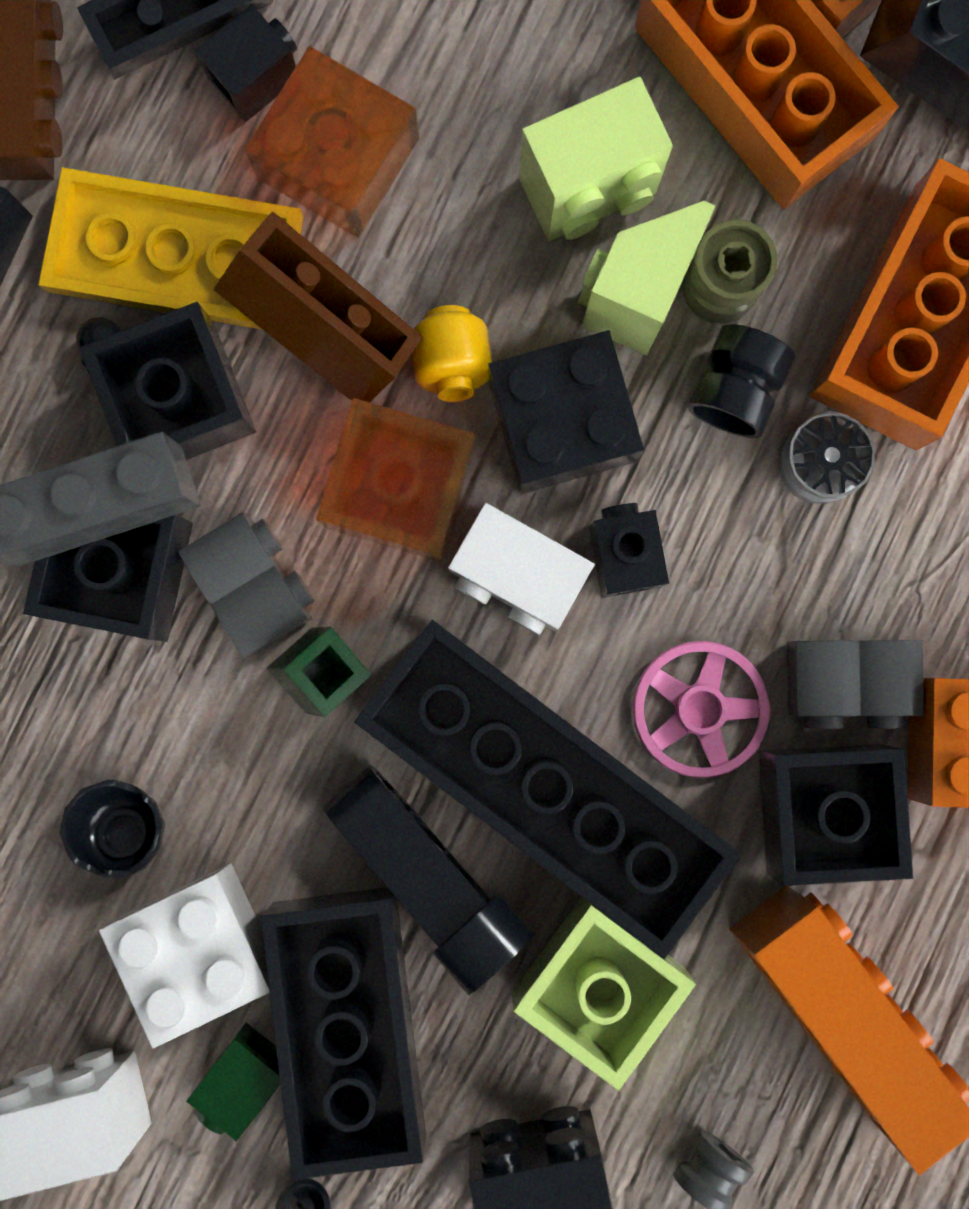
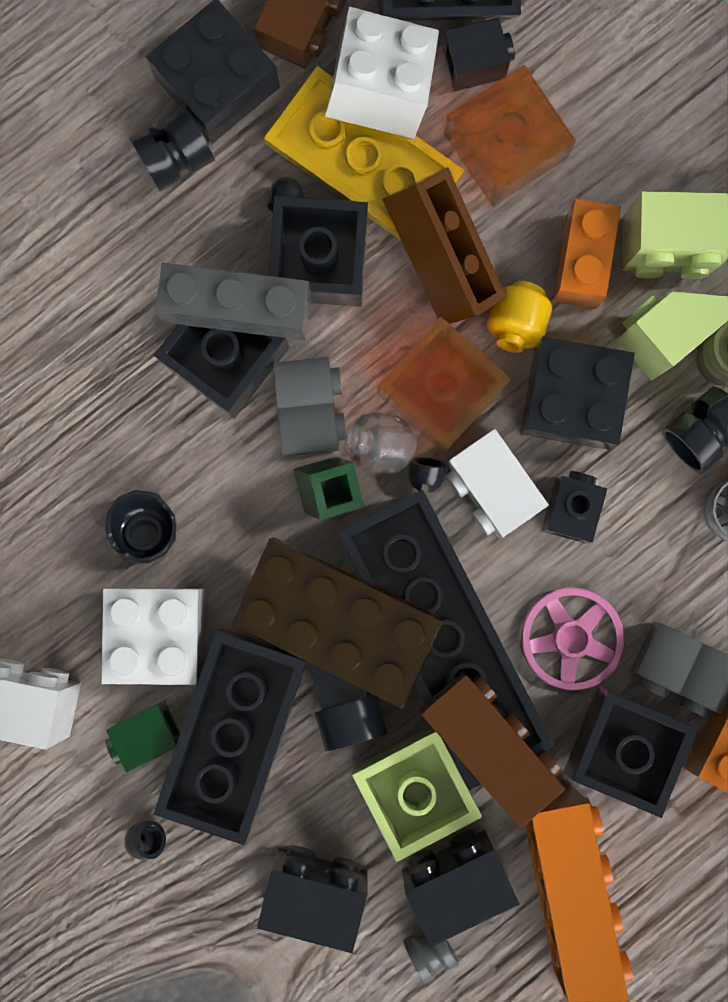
camera: 30 degrees right, 0 degrees up
none -> dark brown plate [232,537,445,709]
none -> white brick [325,7,439,139]
none -> clear head [345,412,417,475]
none -> black brick [402,829,520,948]
none -> black hinge [408,457,447,493]
none -> reddish brown brick [419,671,565,829]
none -> orange brick [552,199,621,309]

